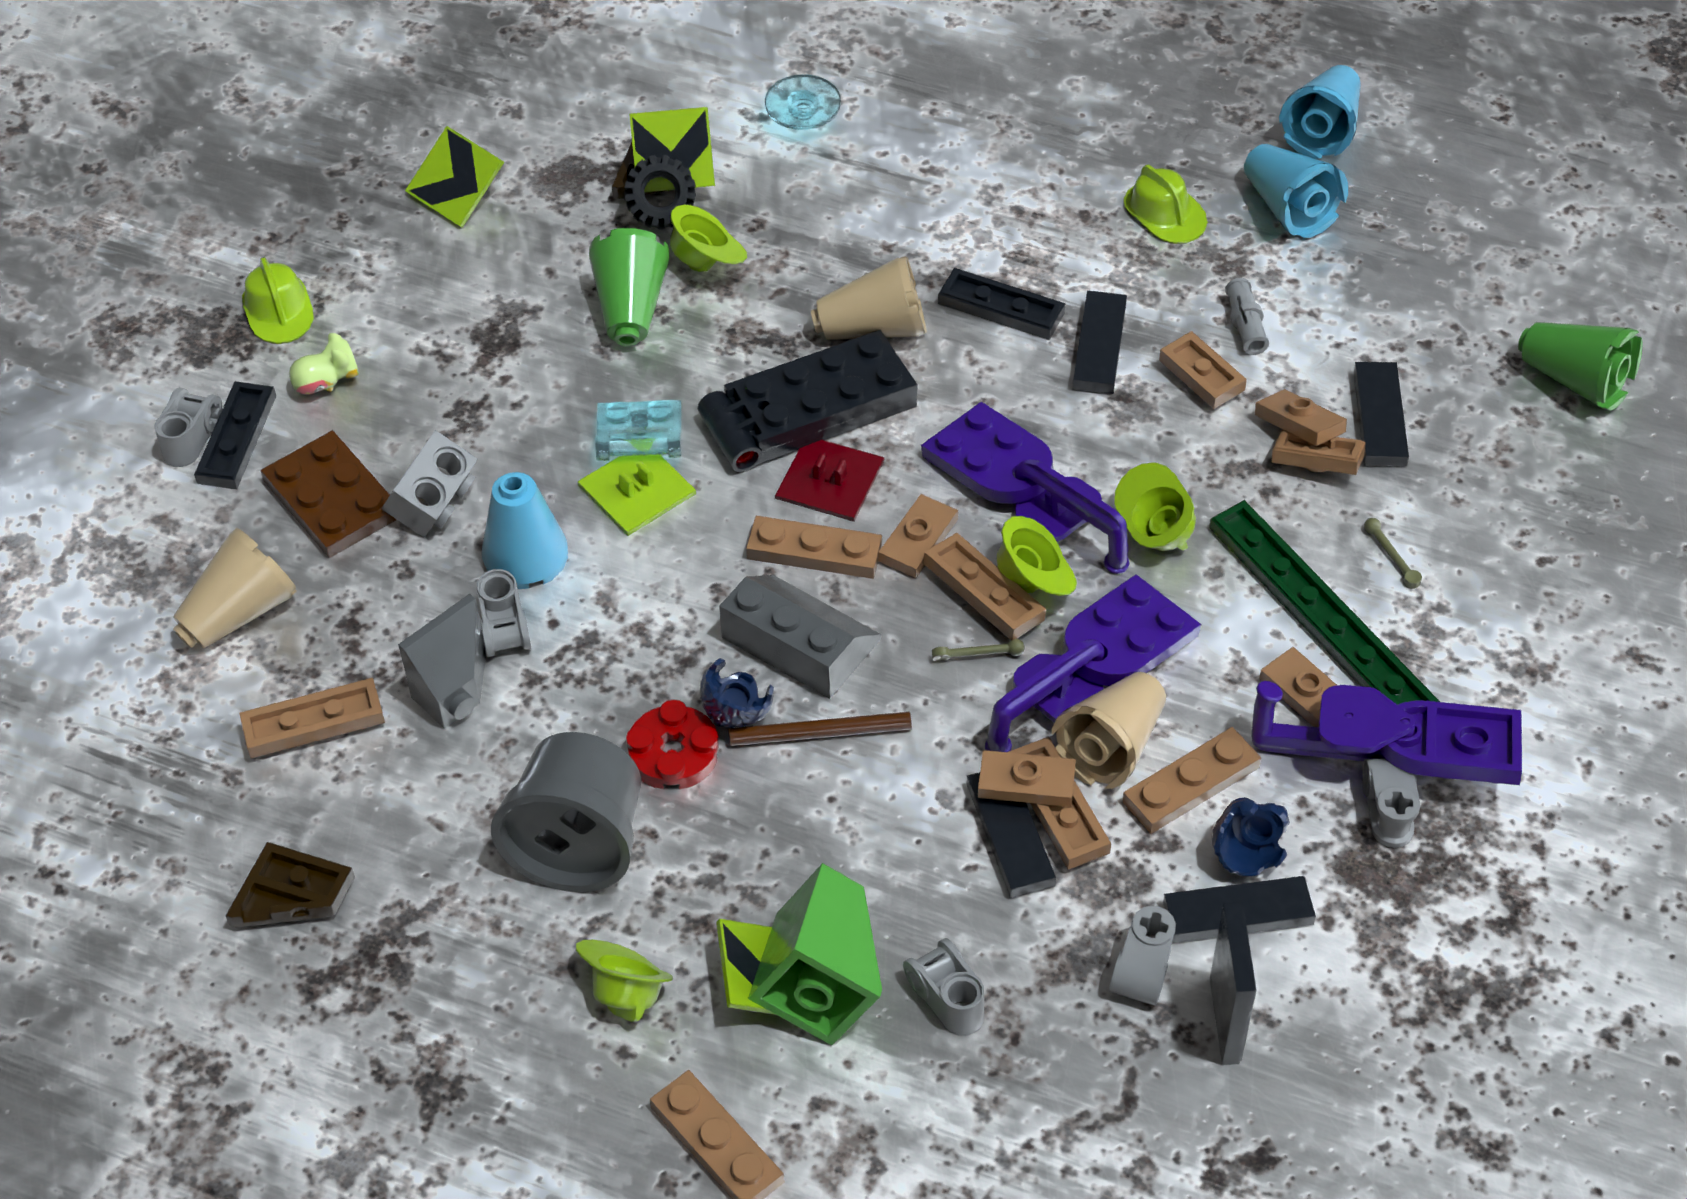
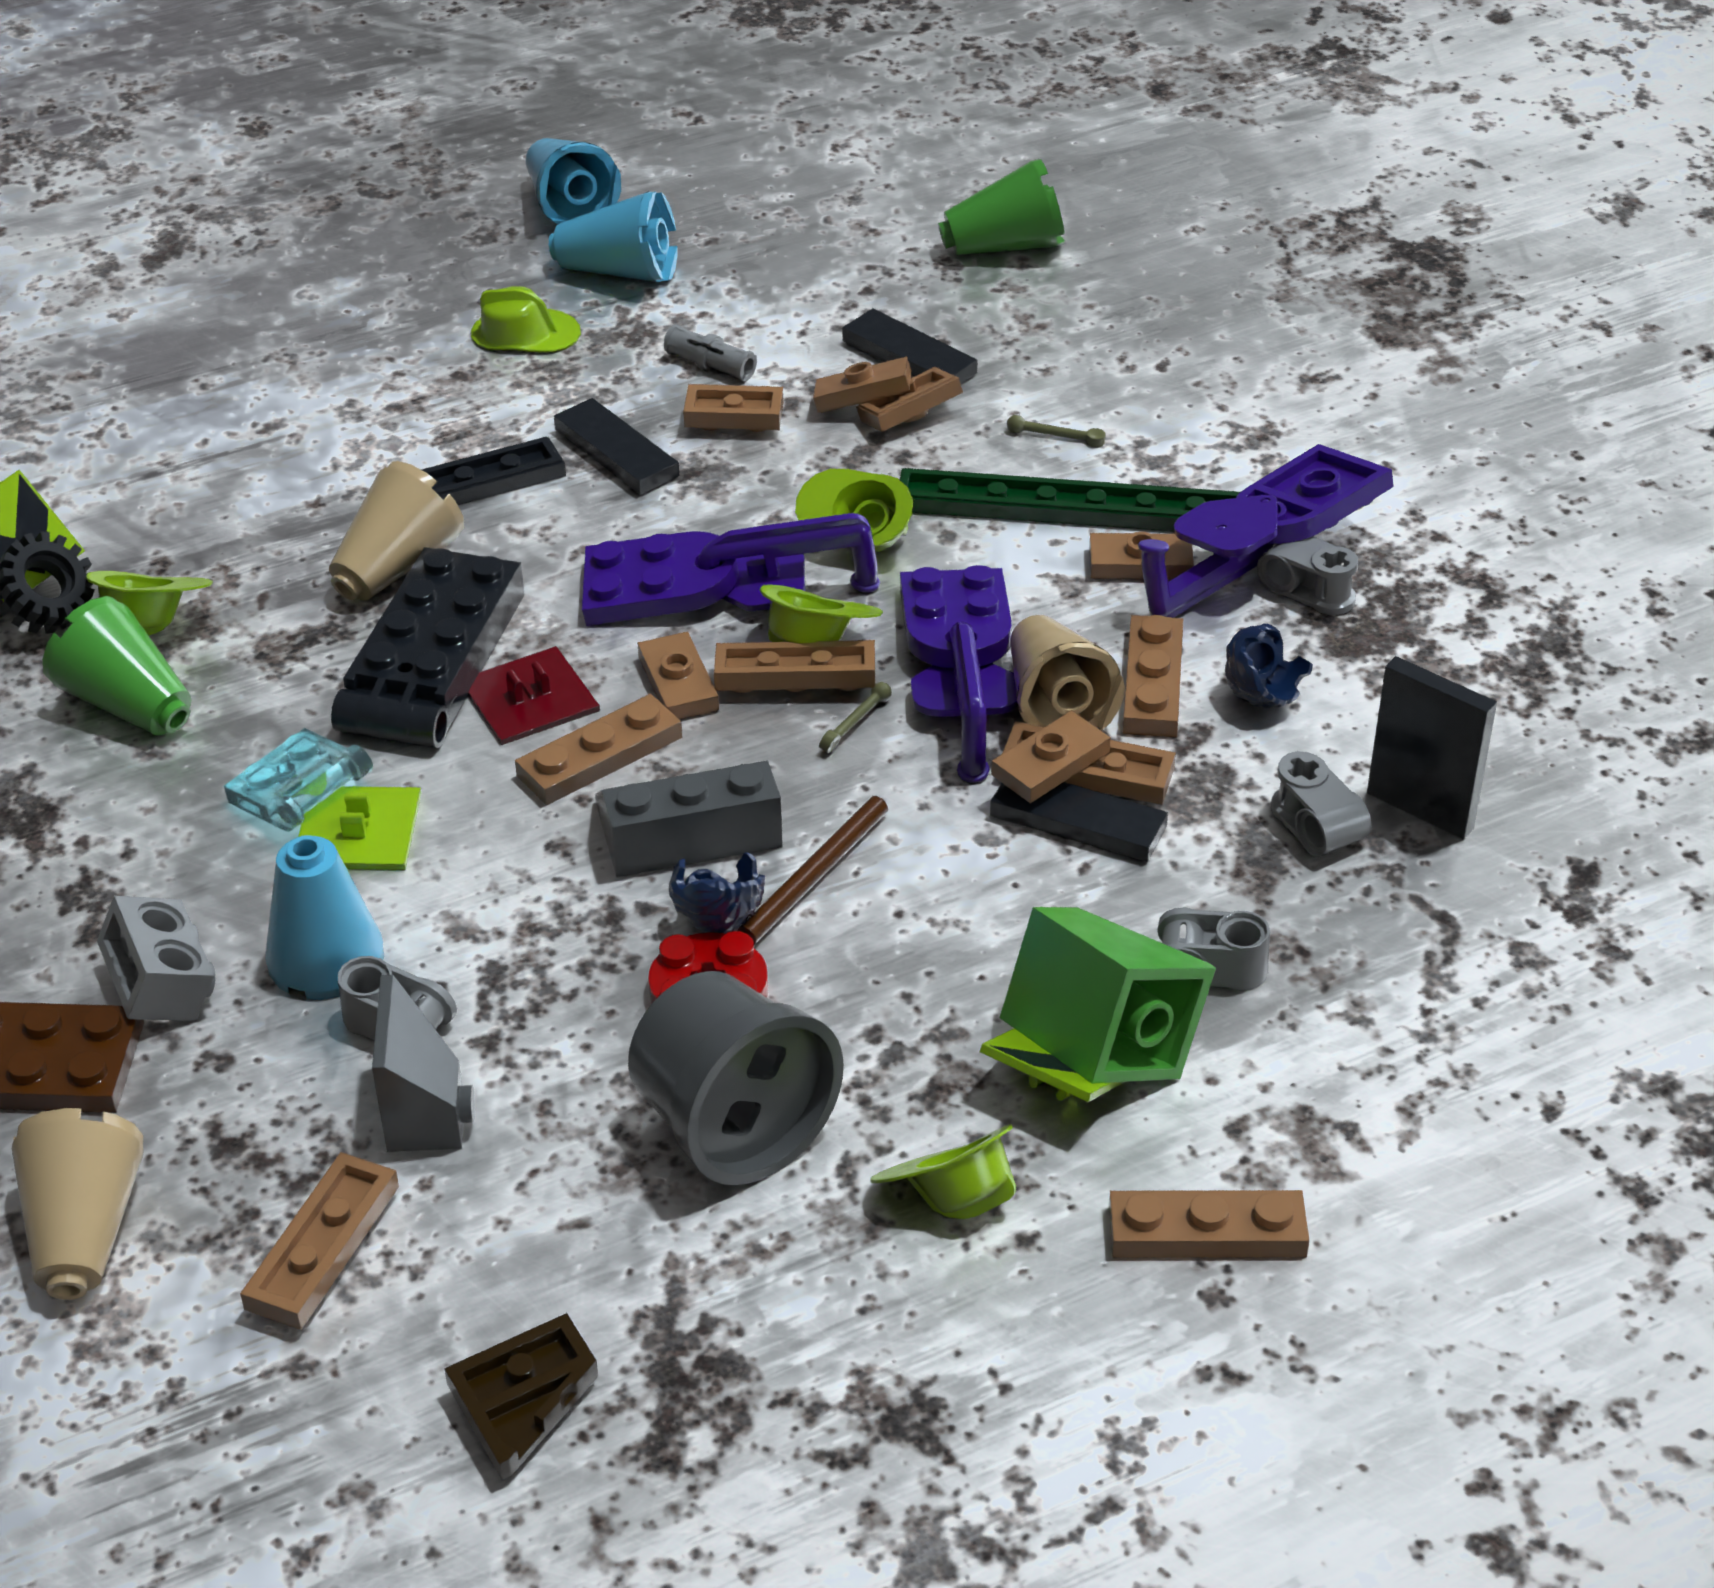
camera: 50 degrees left, 10 degrees down
clear light blue dish [765,74,841,130] -> none
black tile [1163,876,1316,943] -> none

